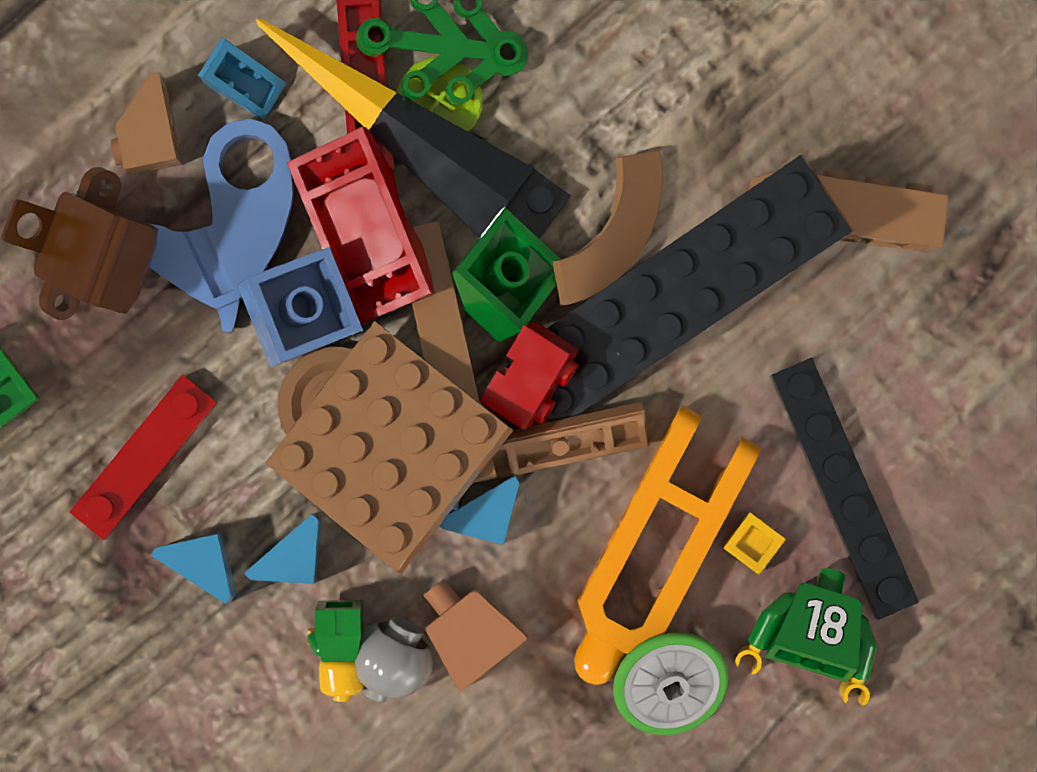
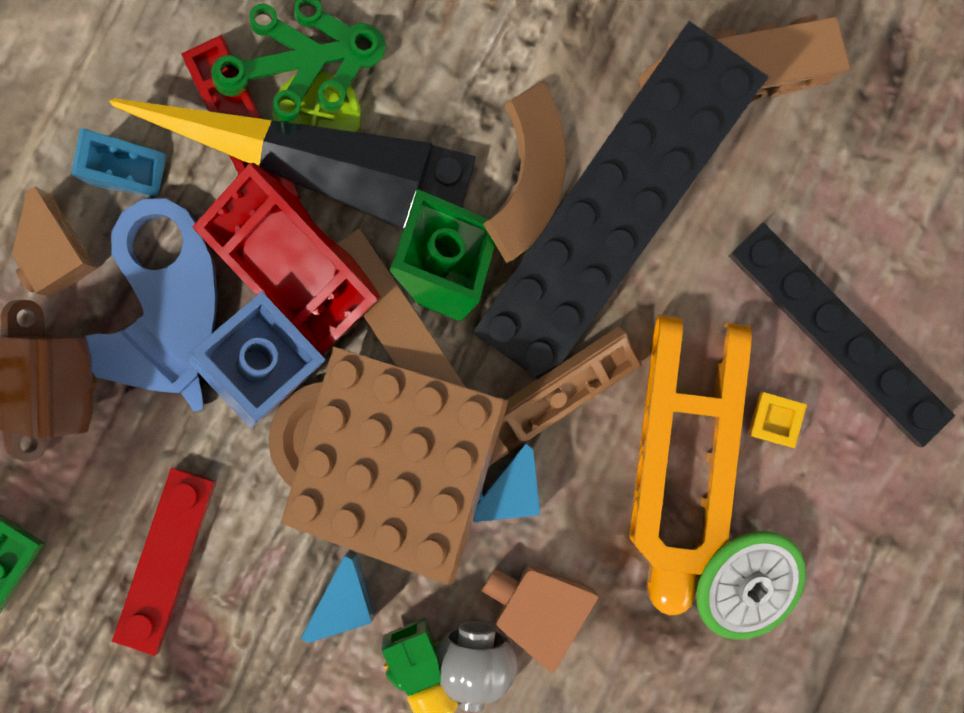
camera: 15 degrees left, 0 degrees up
dark azure slope [150,533,236,604] -> none
red brick [479,321,580,430] -> none
green torso [735,568,877,706] -> none

